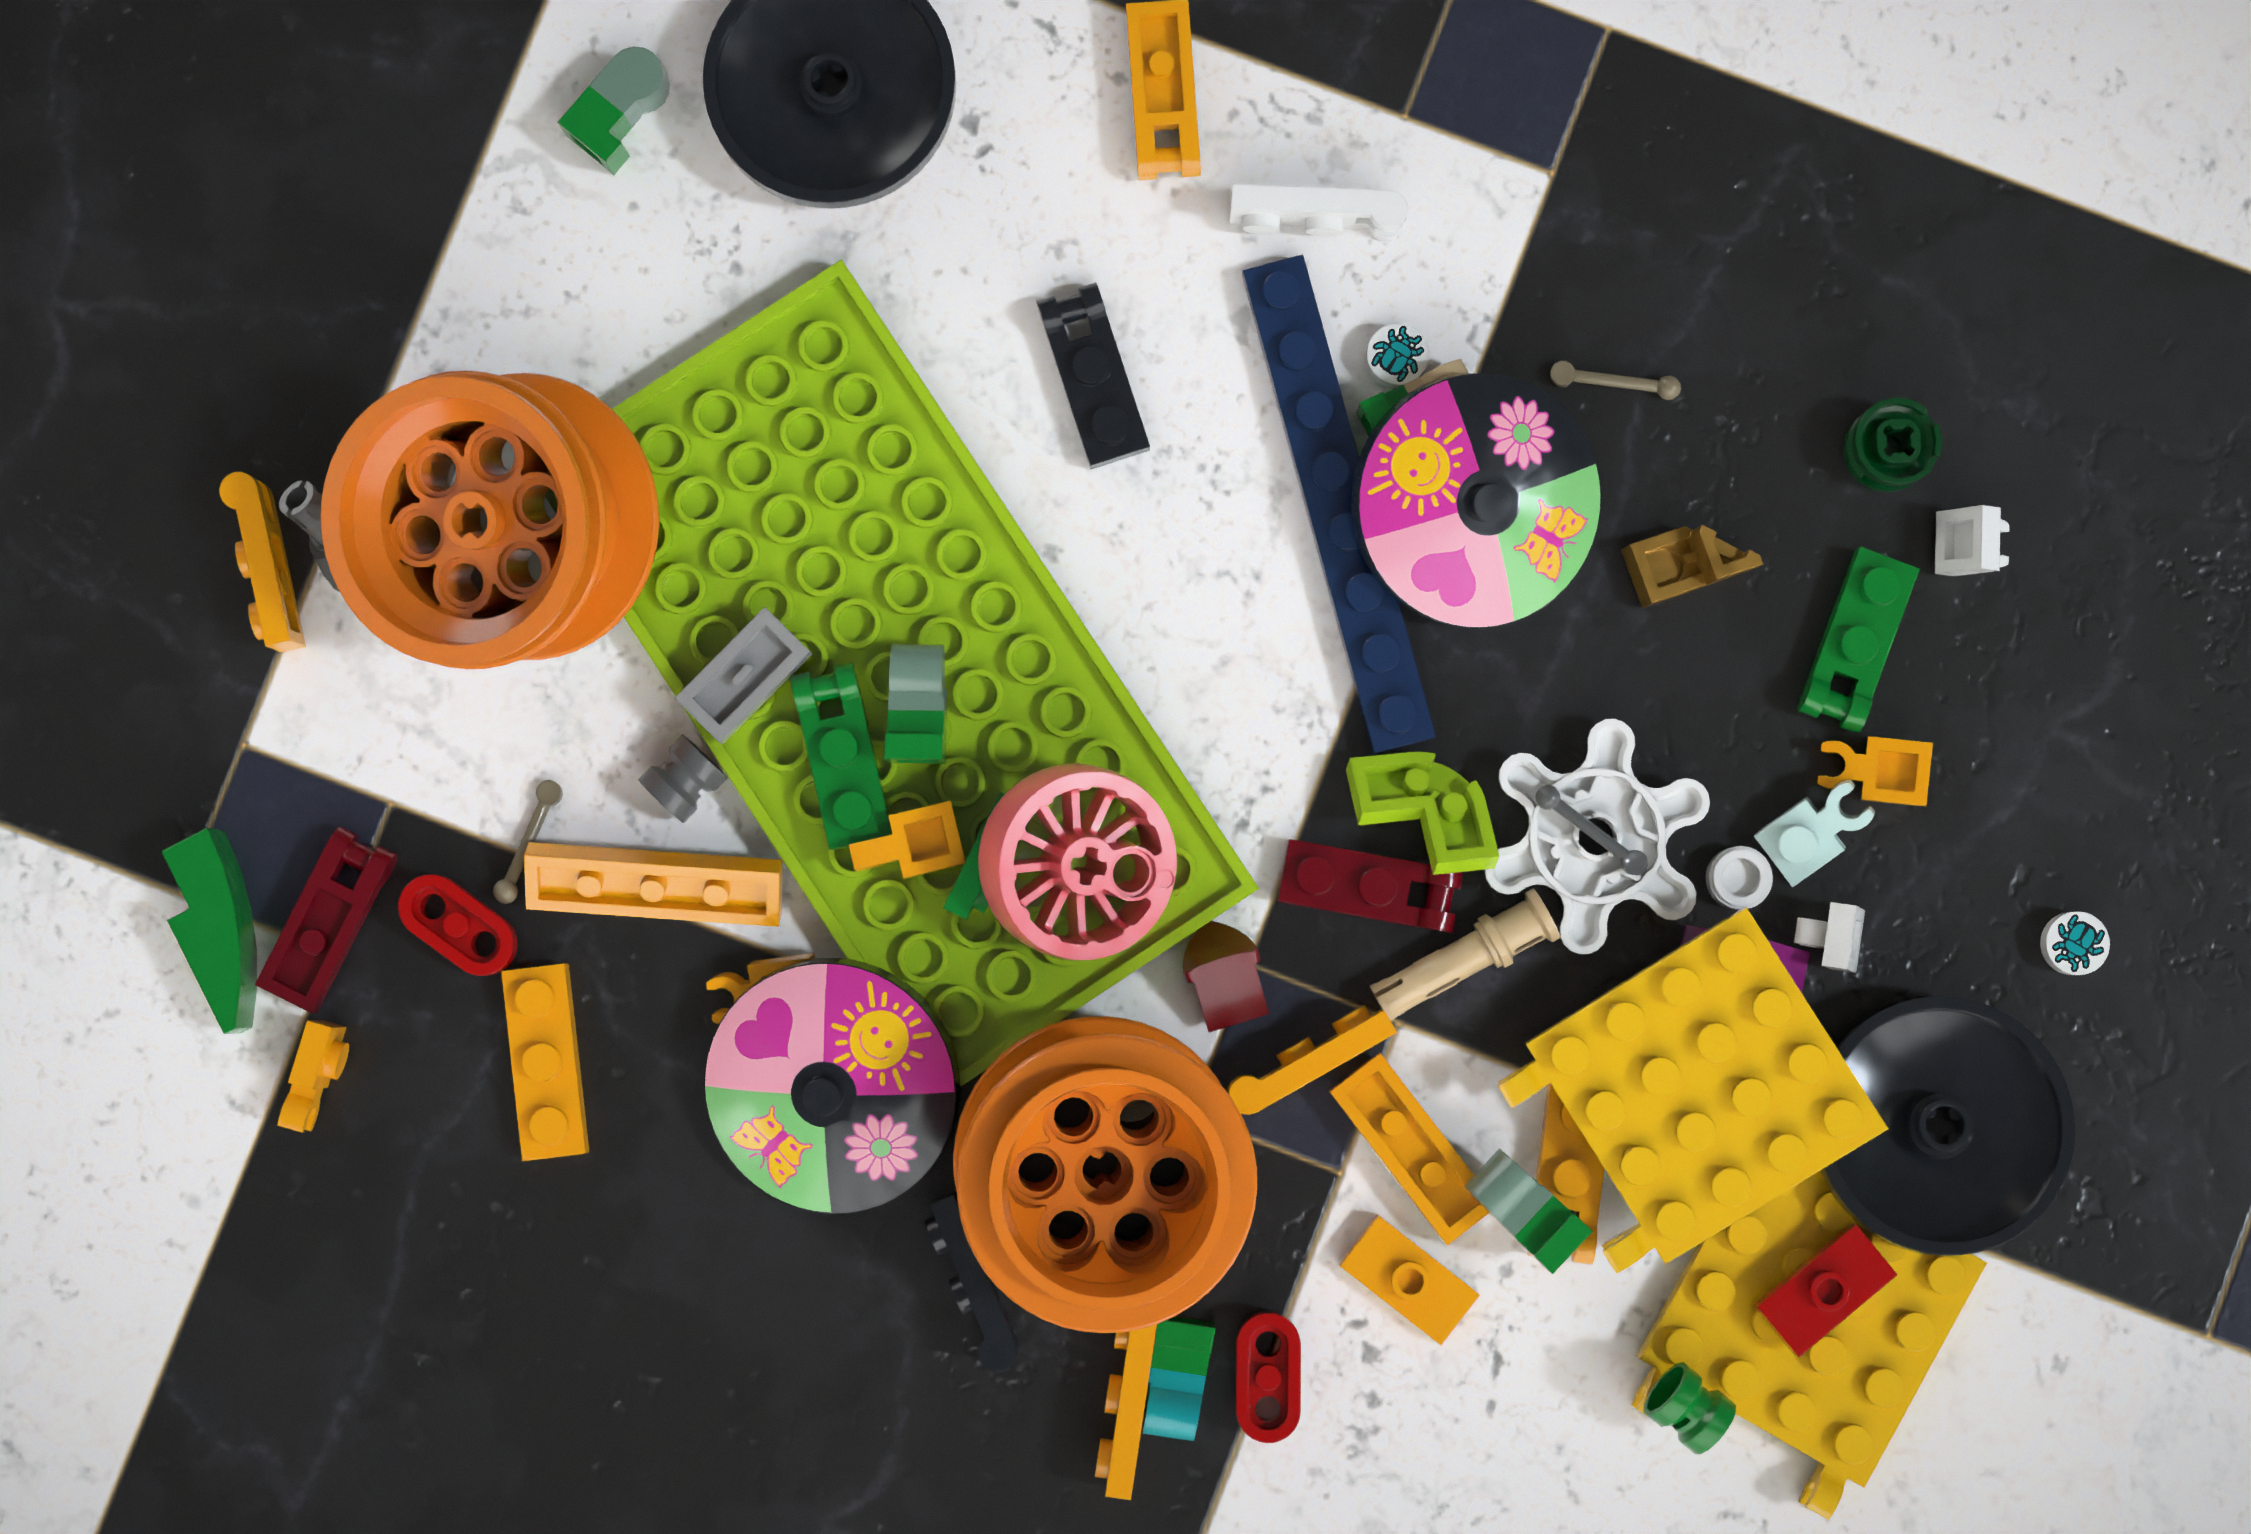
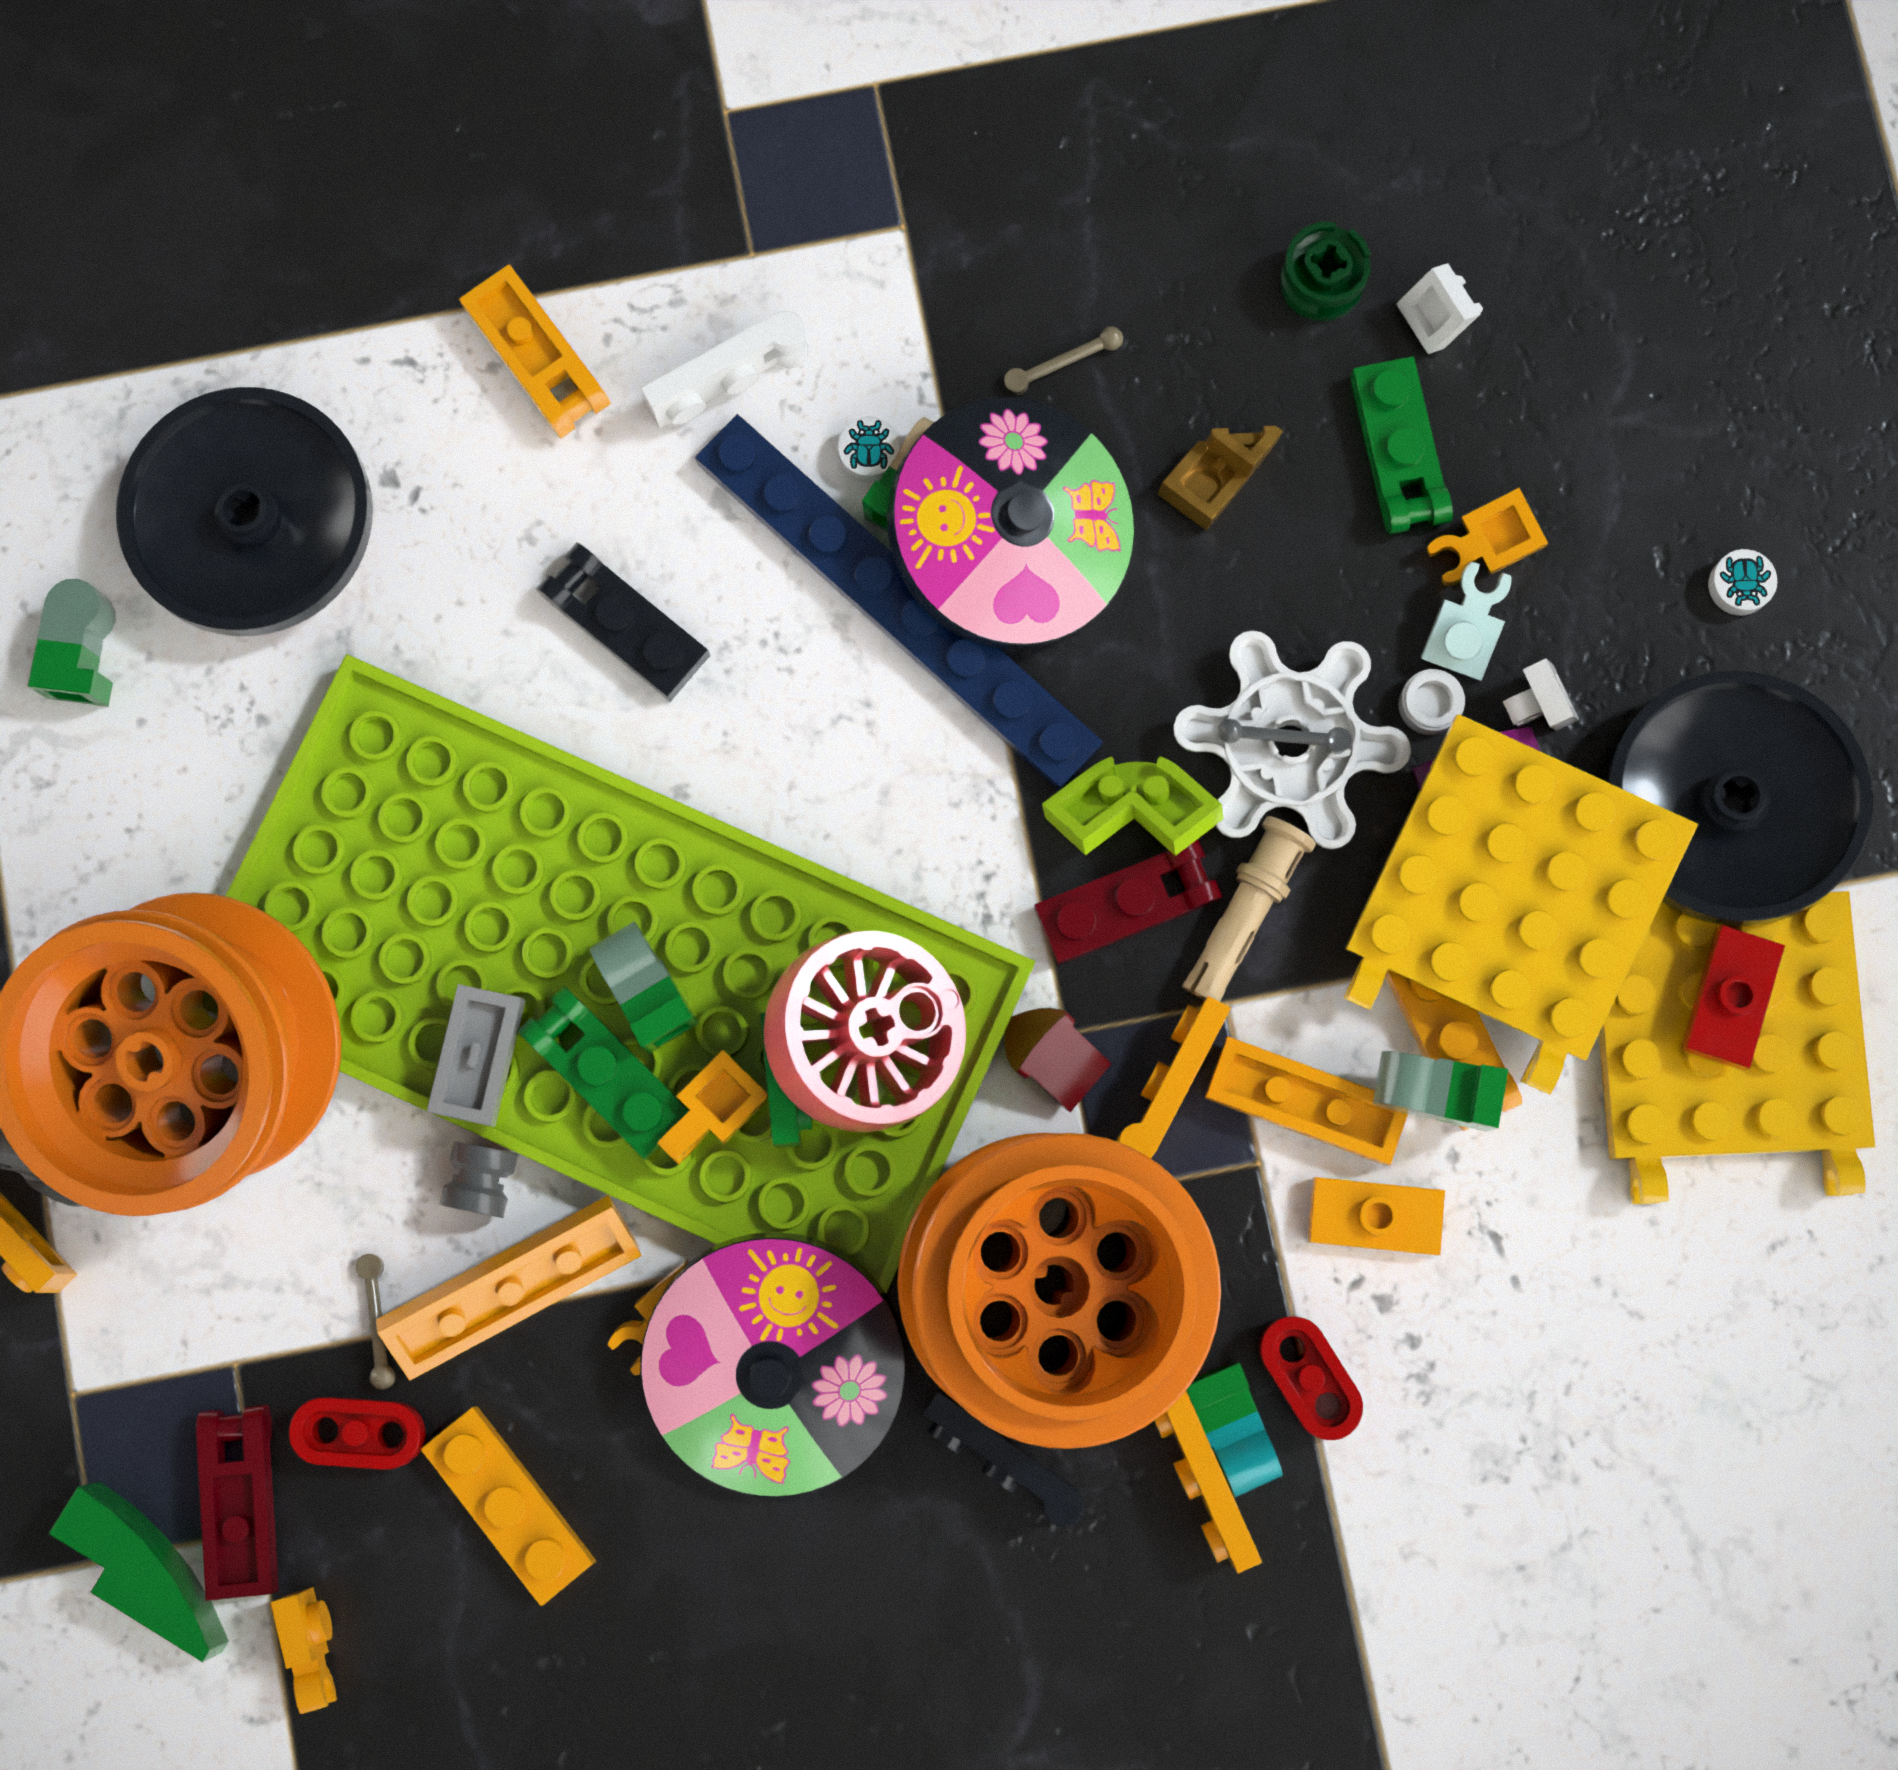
camera: 30 degrees left, 5 degrees down
green wheel [1643,1362,1736,1454] -> none

